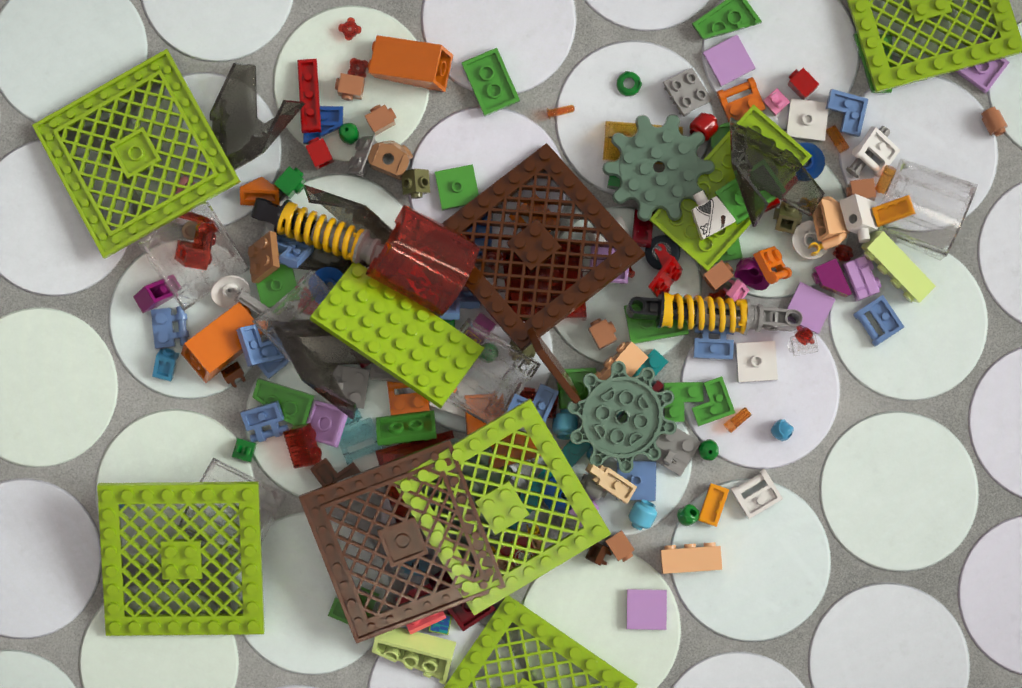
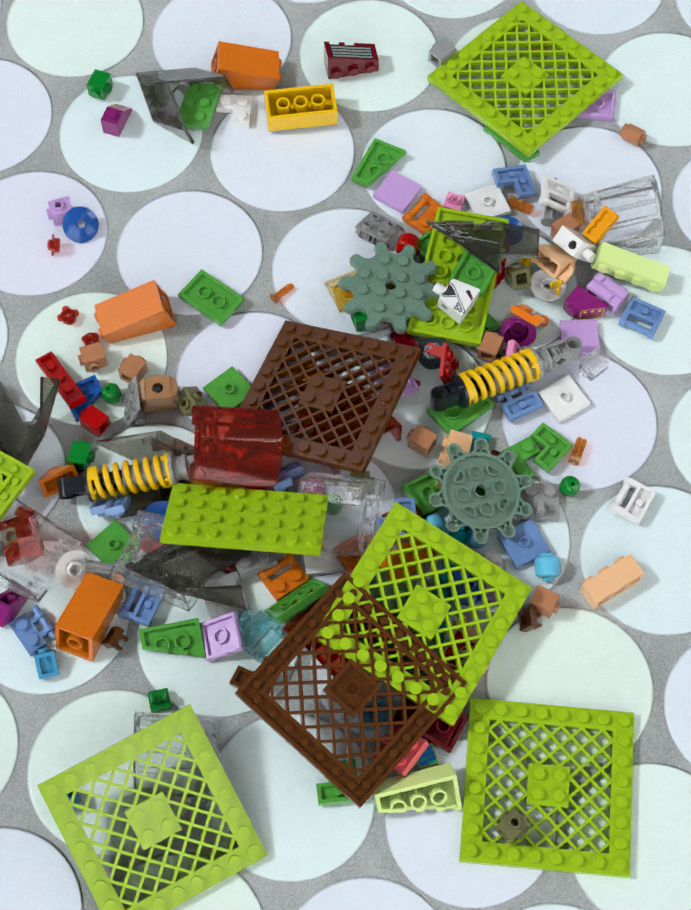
camera: 30 degrees left, 20 degrees down
medium blue plate [236,324,284,367] -> none
medium blue plate [240,400,289,442] -> none
medium nougat plate [248,231,280,284] -> none
clear red brick [283,423,322,469] -> none
reddish brown tile [527,327,581,404] -> none
tan hinge [585,464,637,504] -> none
green piece [616,71,642,96] -> none
lavender tile [627,589,667,630] -> none
green piece [677,504,700,526] -> none
light orange plate [698,483,729,527] -> none
dark azure piece [771,419,794,441] -> none
red brick [787,68,819,100] -> none
clear red plate [795,325,815,345] -> none
clear red plate [832,244,854,261] -> none

